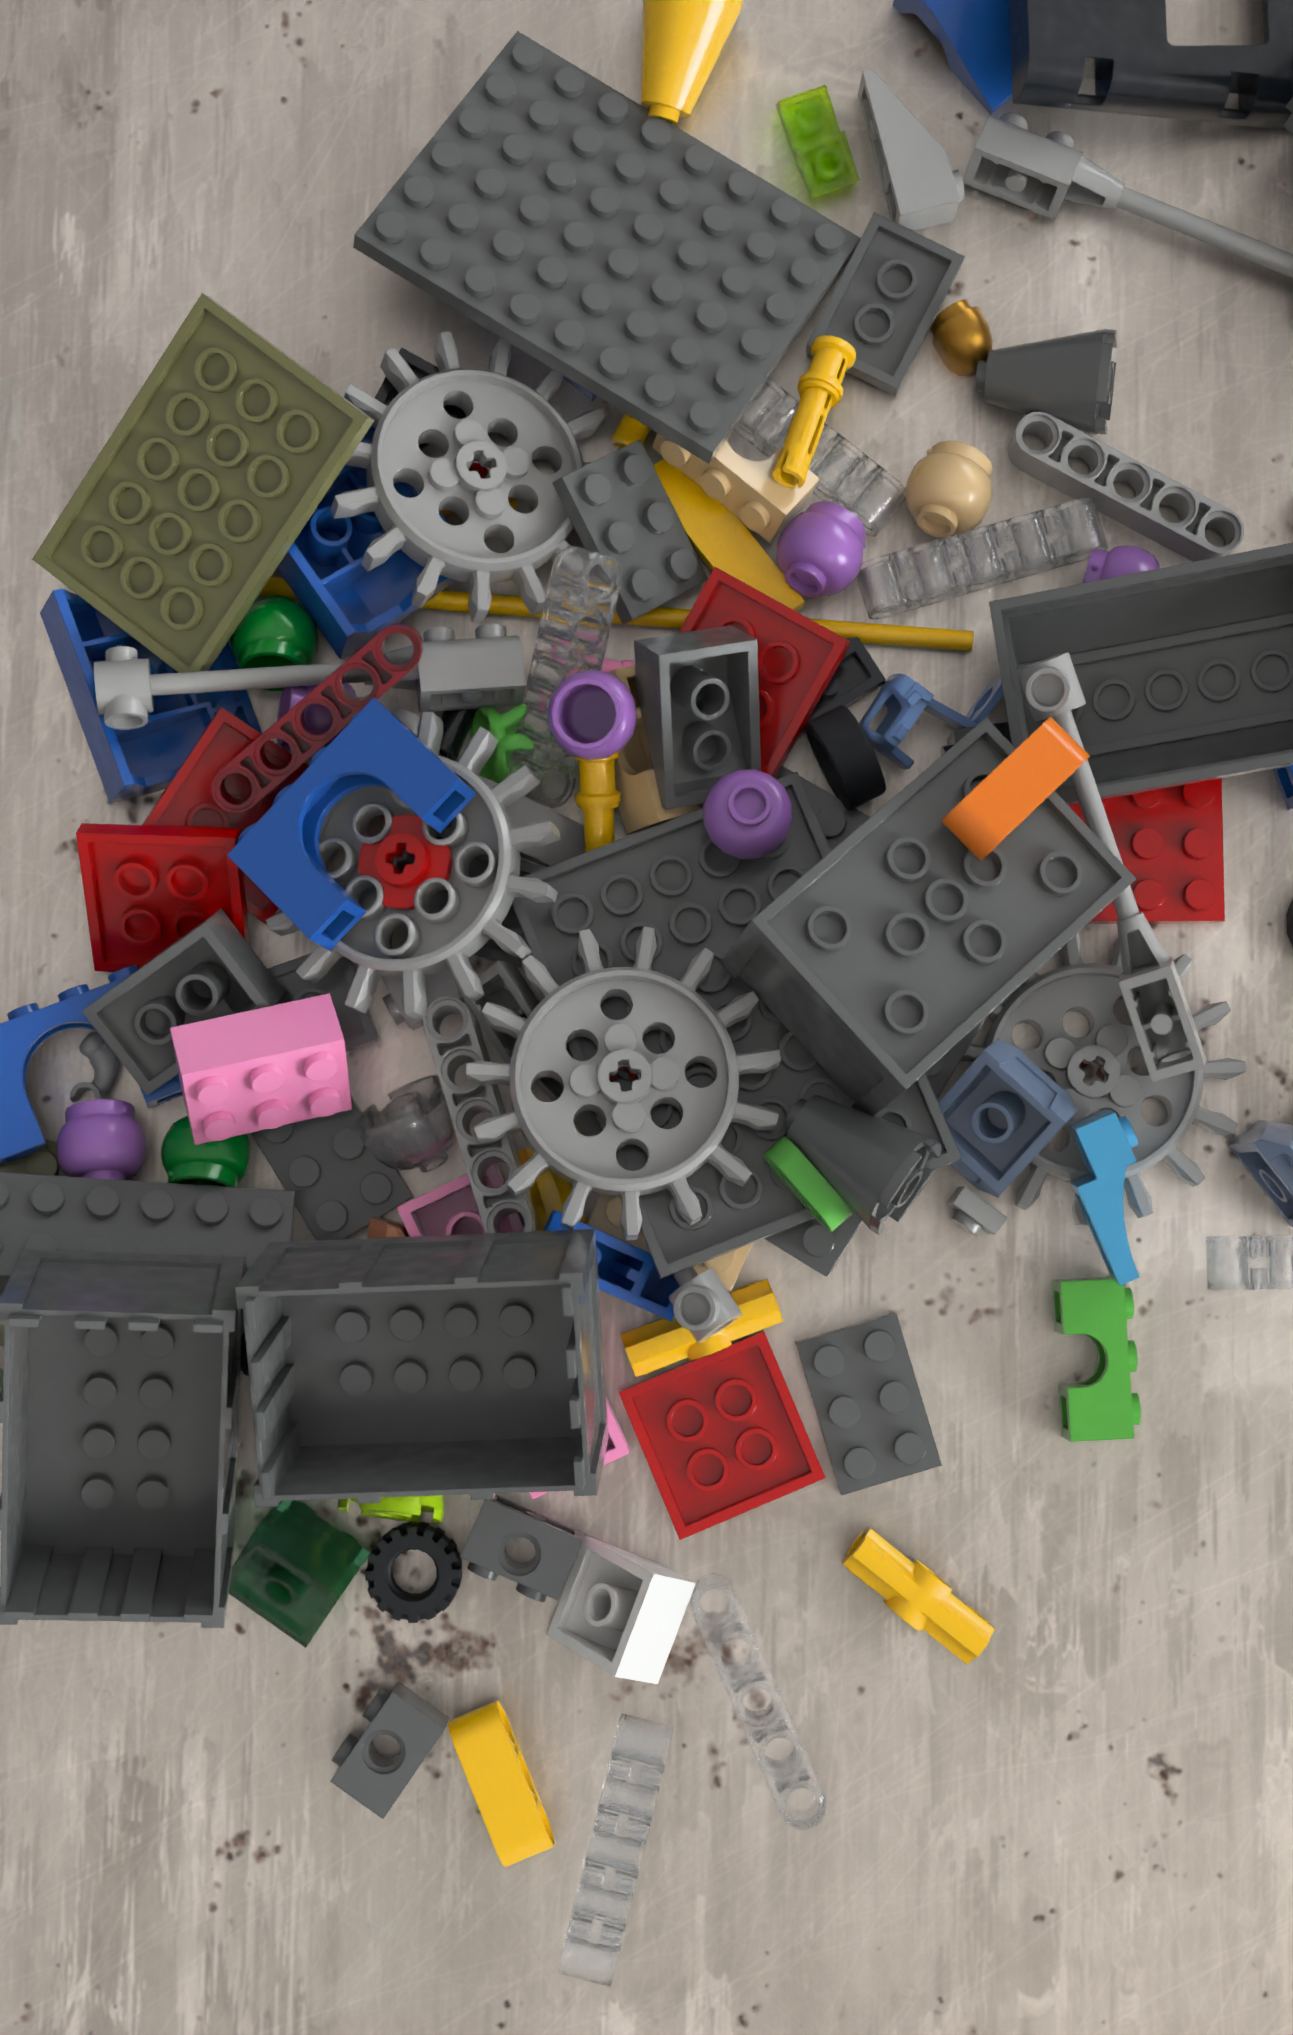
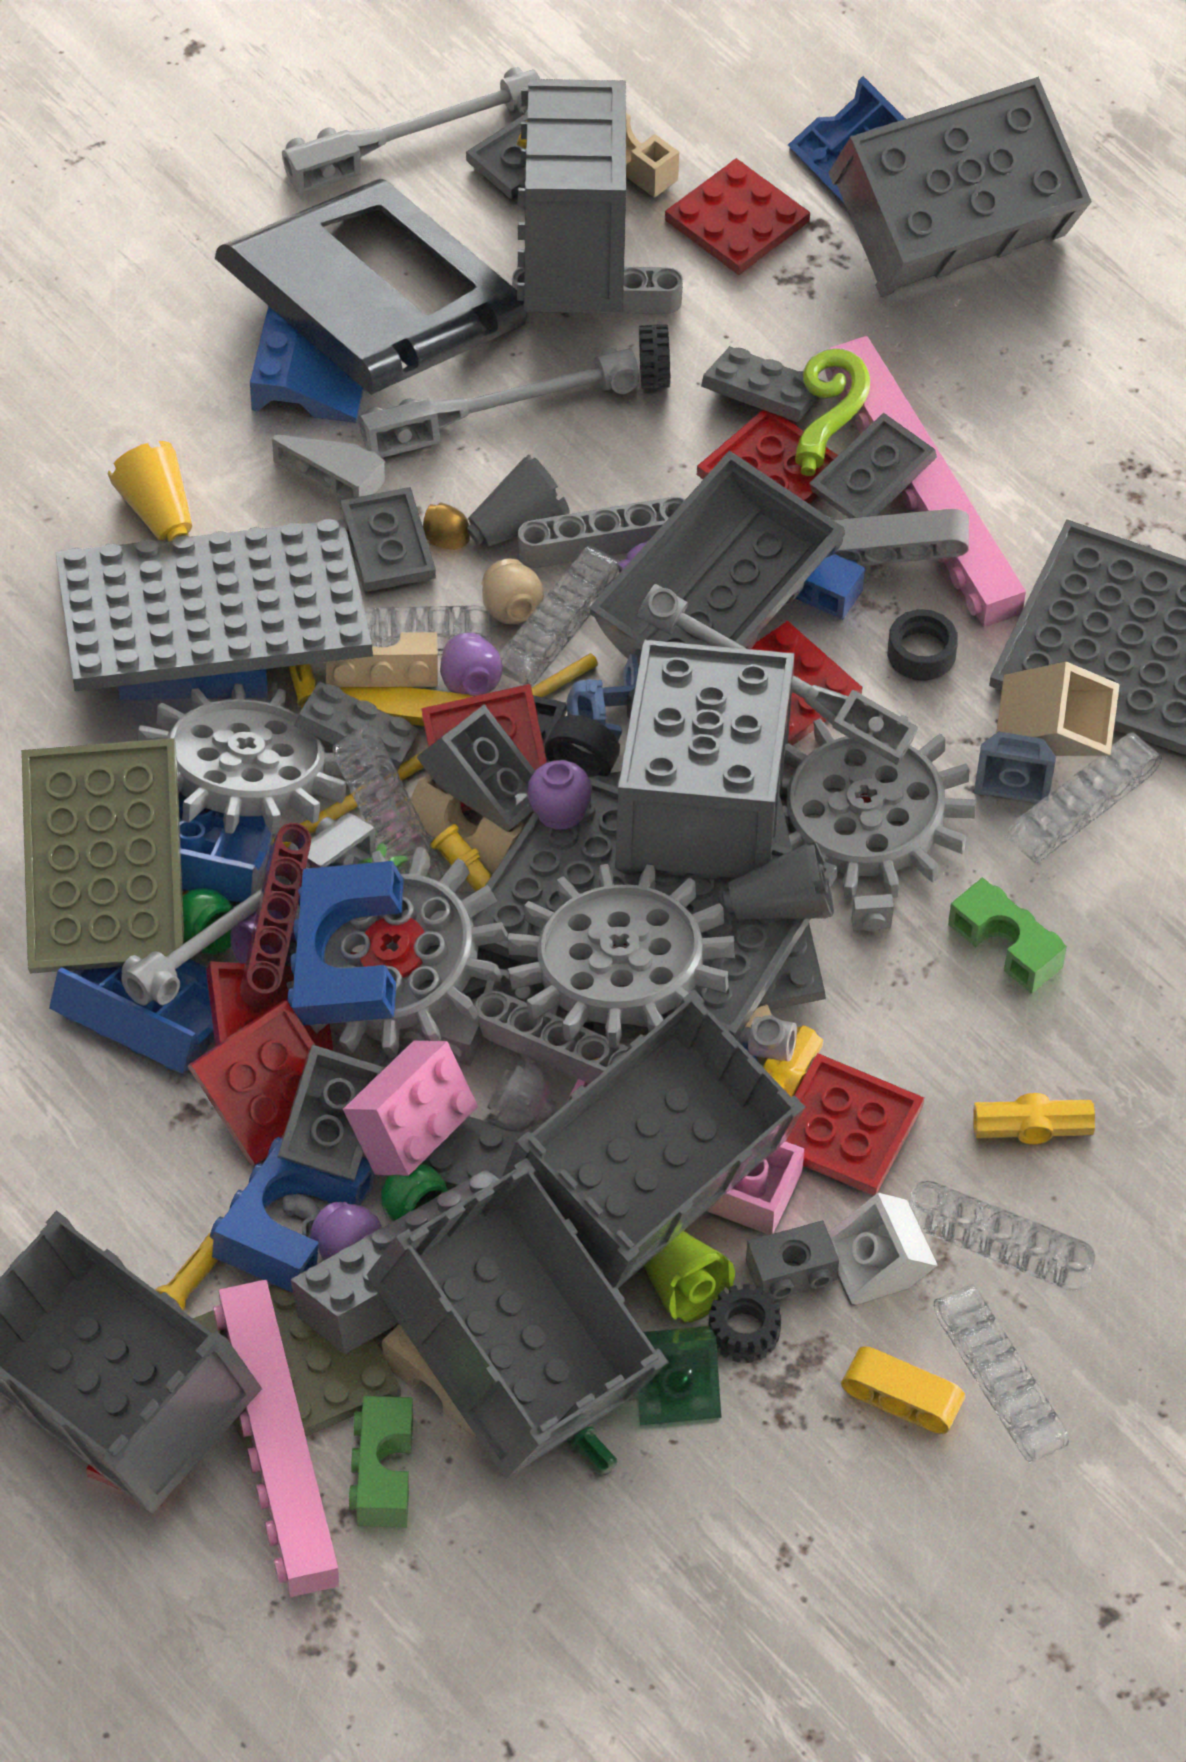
camera: 40 degrees left, 30 degrees down
dark grey brick [330,1681,449,1819] -> none
medium lavender piece [547,669,637,761] -> none
bright green beam [763,1136,852,1232] -> none
yellow pin [772,335,856,488] -> none
clear neon green slope [776,85,860,198] -> none
dark grey plate [795,1312,942,1496] -> none
sand blue slope [938,1039,1078,1197] -> none
orange beam [941,717,1090,862] -> none
dark azure slope [1068,1108,1140,1286] -> none

